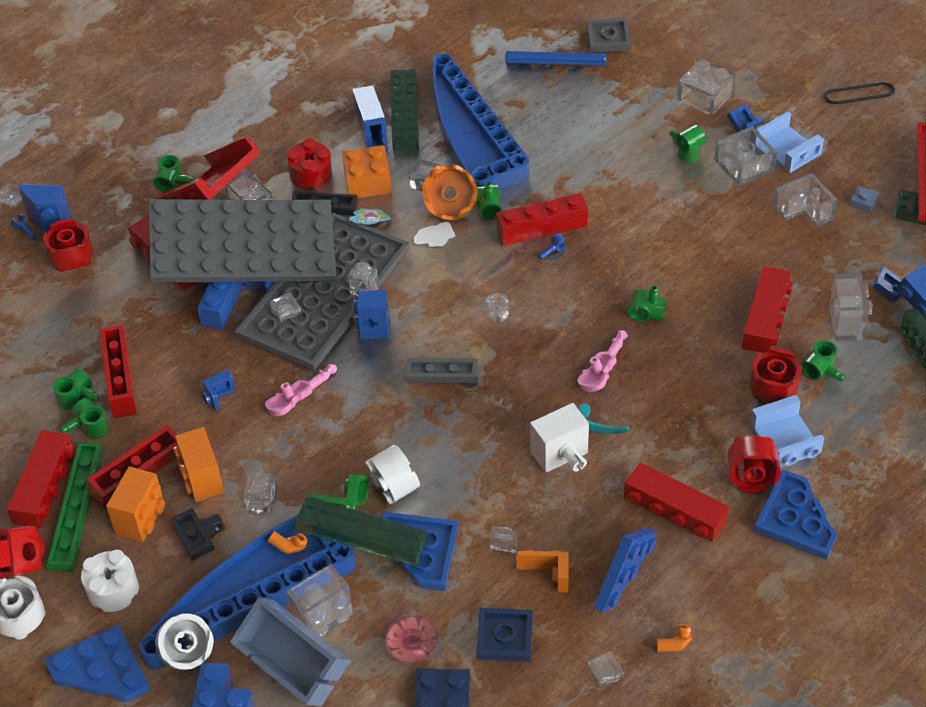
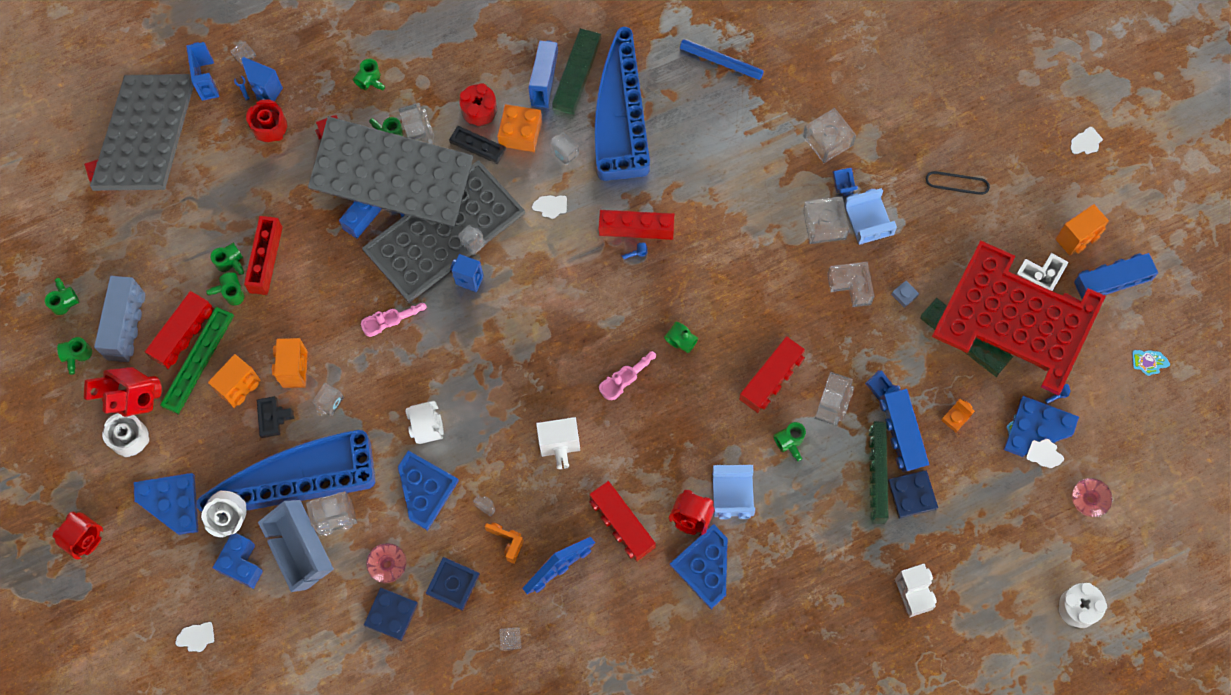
camera: 20 degrees right, 20 degrees up
white brick [81,550,139,612] -> none
red brick [87,424,178,509] -> none
red panel [155,136,260,200] -> none
blue bracket [202,370,236,411] -> none
orange arm [267,531,307,554] -> none
clear plate [270,292,301,322] -> none
clear green piece [295,496,429,566] -> none
green bracket [306,474,370,510] -> none
sticker [349,208,391,224] -> none
dark grey plate [405,358,478,383] -> none
orange plate [422,164,478,221] -> none
green piece [477,182,502,220] -> none
clear wheel [486,293,509,322] -> none
teal piece [579,404,629,434] -> none
dark grey plate [587,18,631,53] -> none
orange arm [657,624,692,652] -> none
green piece [669,125,706,162] -> none
red brick [750,348,802,403] -> none

